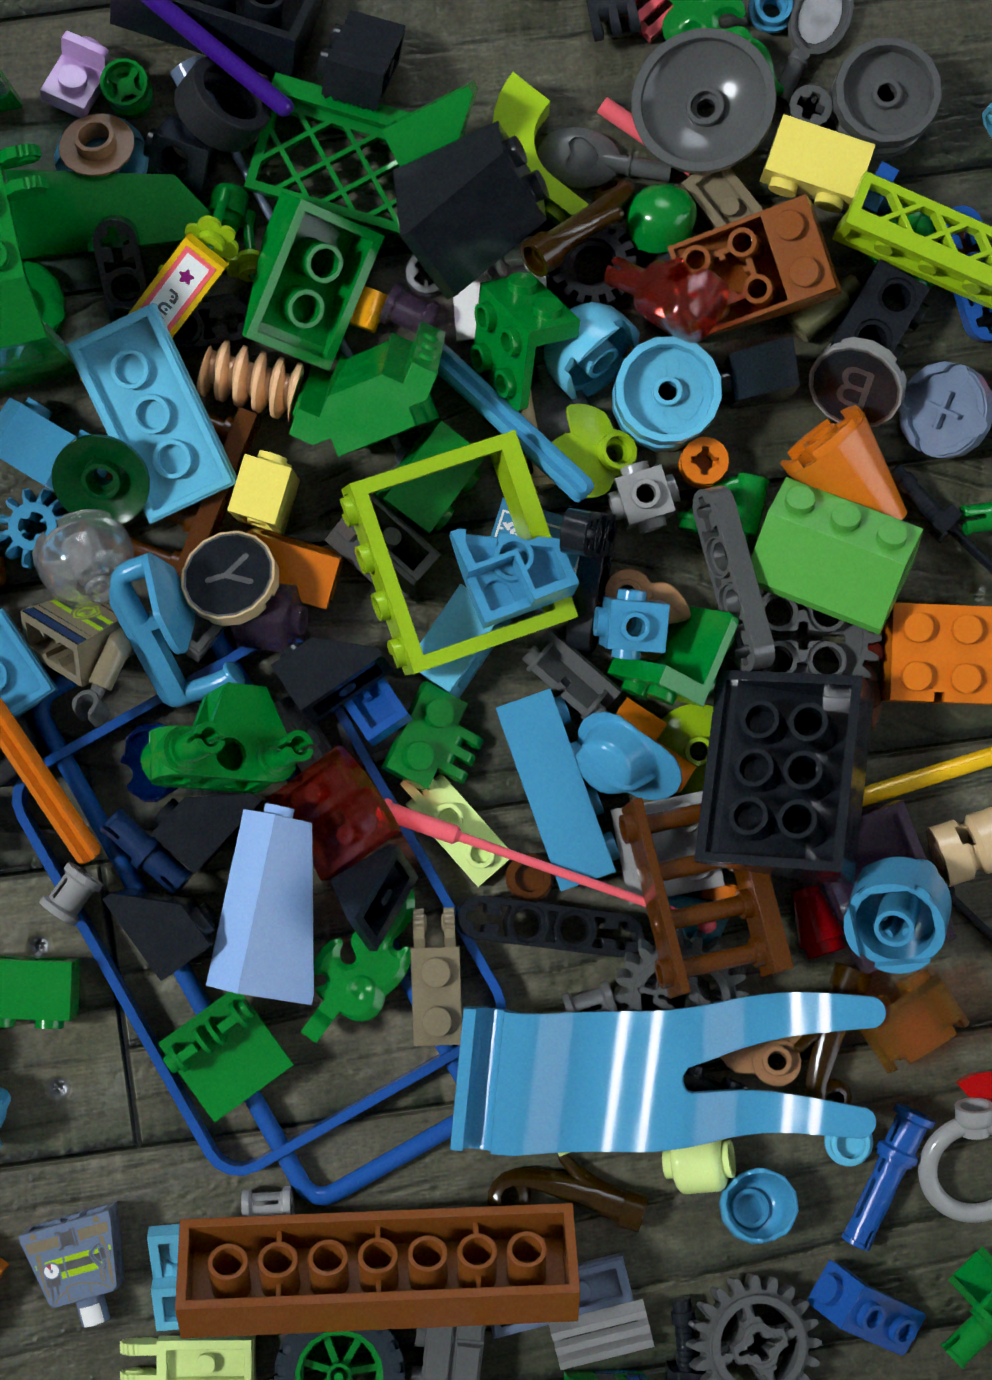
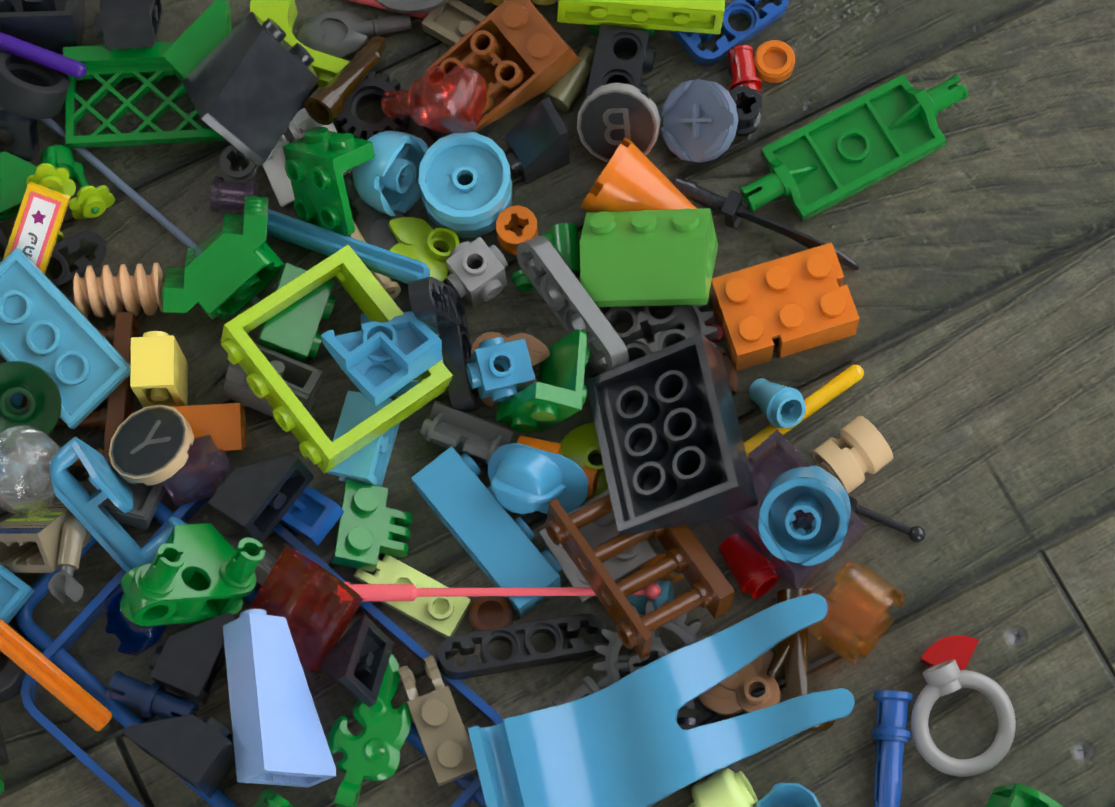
camera: 10 degrees left, 15 degrees down
light grey bush [39,861,103,926] -> none
green slope [242,192,385,371] -> none
light orange hose [349,286,390,333] -> none
green hair [625,183,698,253] -> none
medium azure plate [824,1134,873,1166] -> none
none -> medium azure cone [749,378,806,428]

